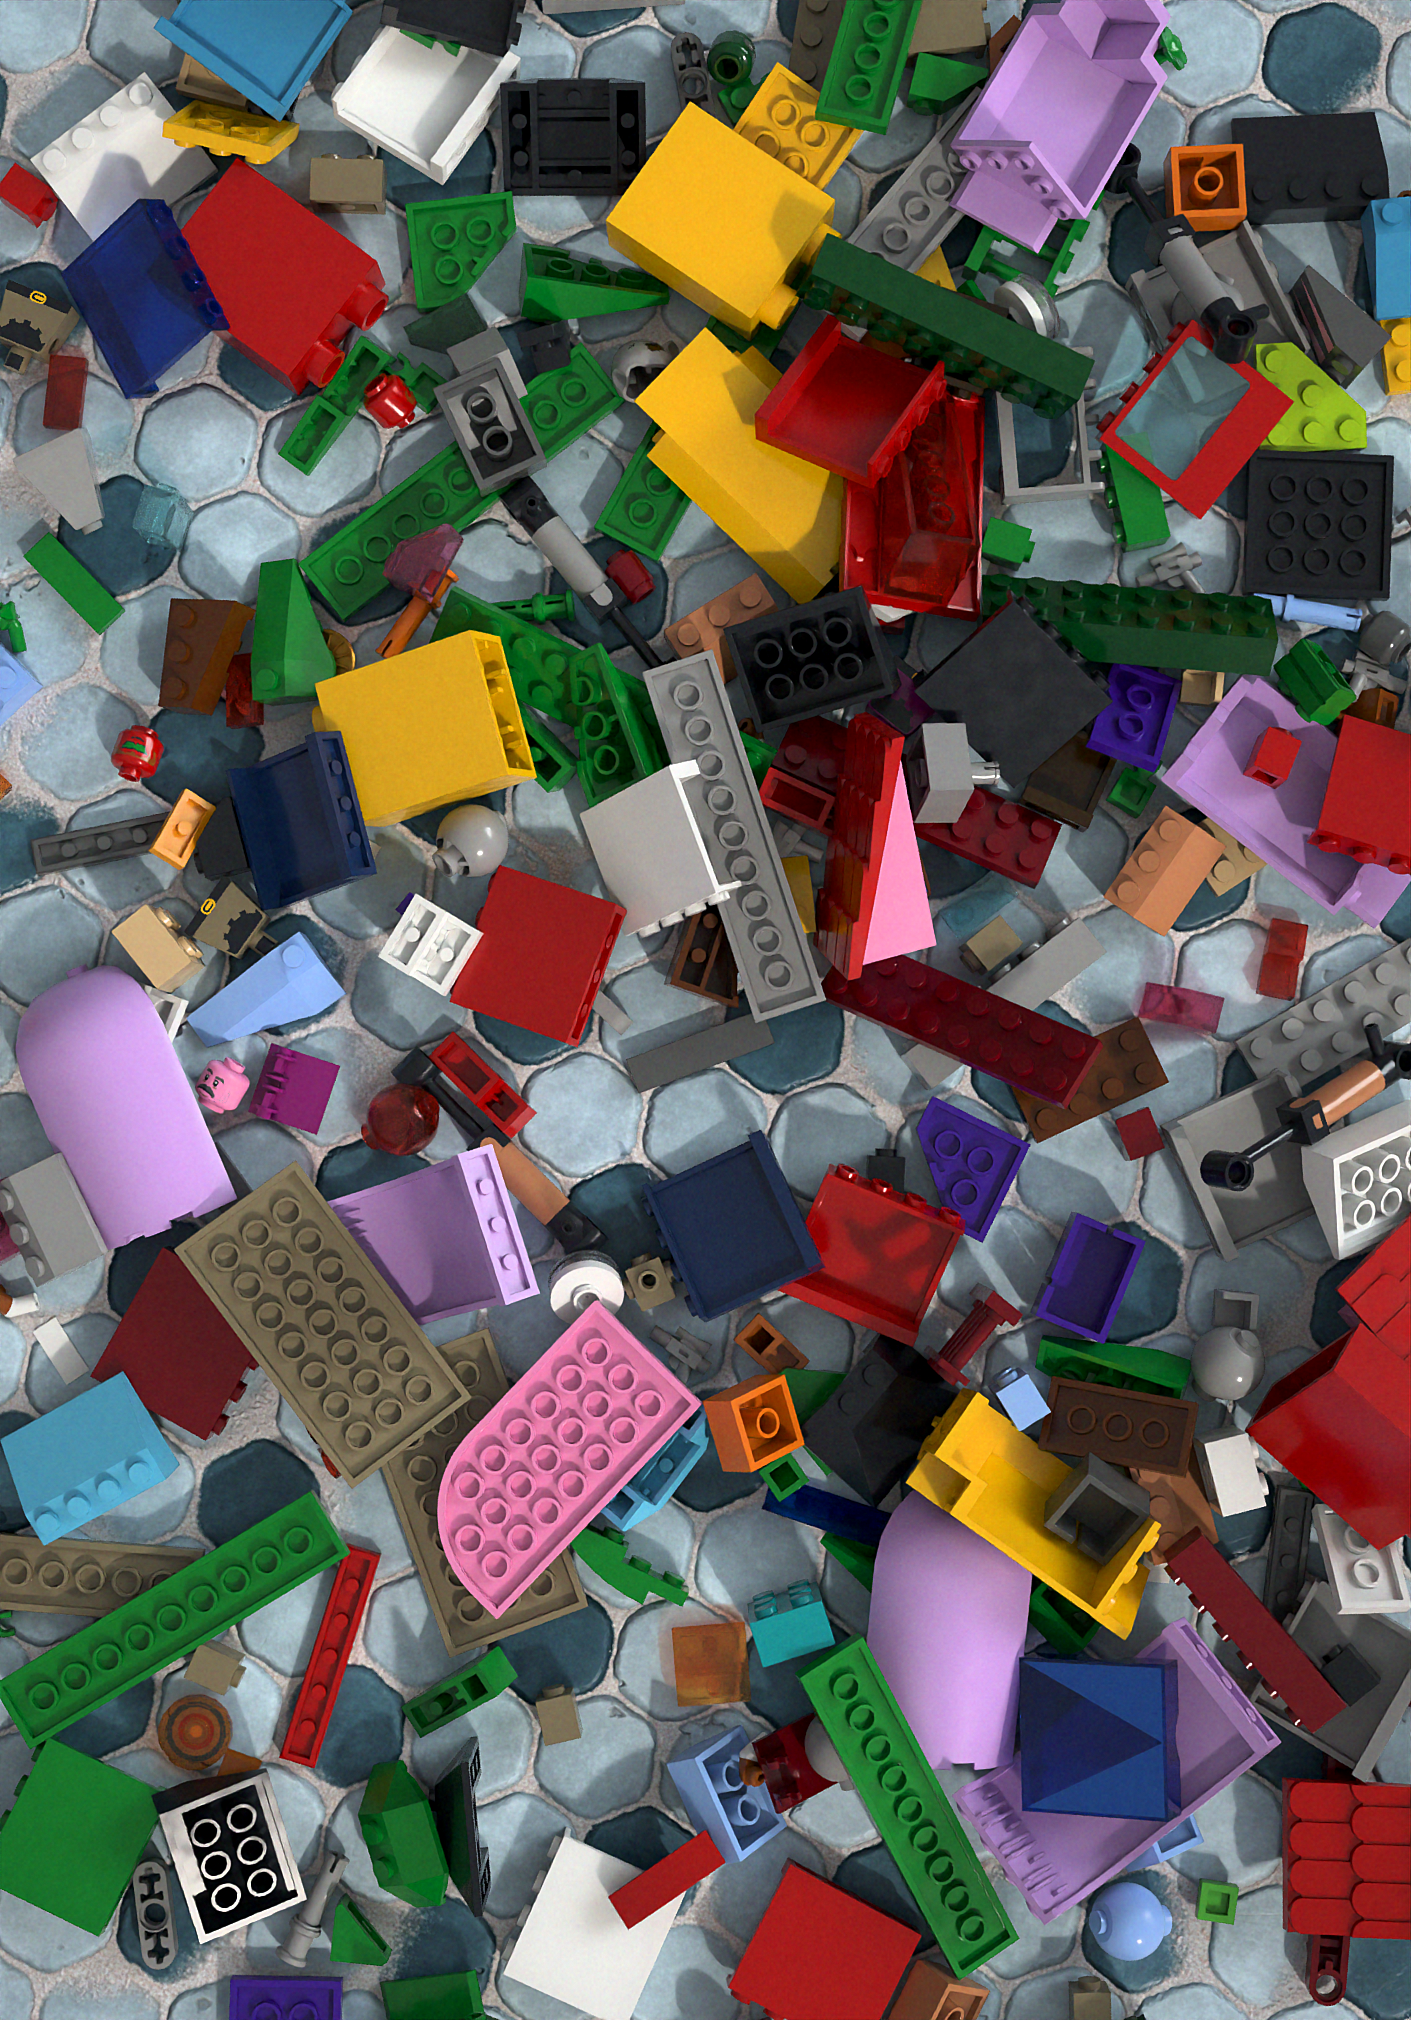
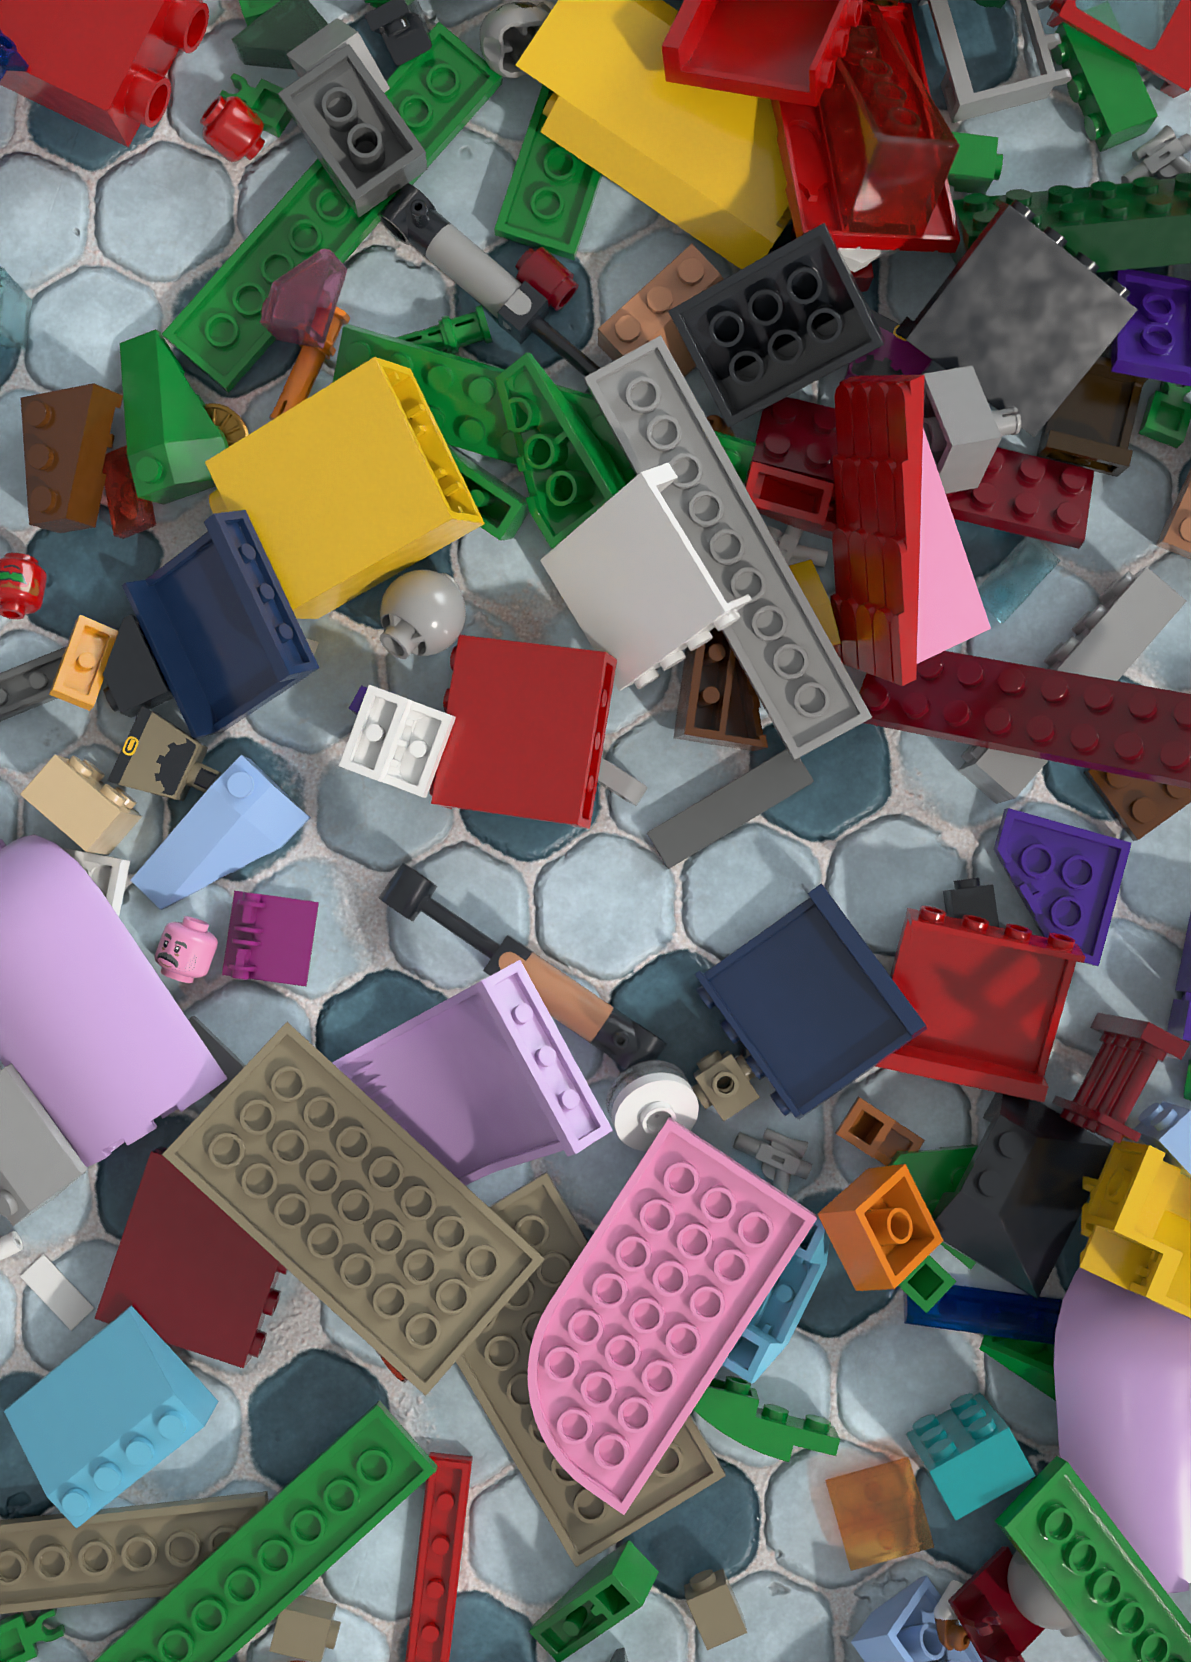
camera: 15 degrees left, 0 degrees up
green slope [278,335,397,476] -> none
clear red brick [361,1083,440,1156] -> none
red slope [428,1031,537,1139] -> none
dark tan brick [959,915,1023,976] -> none

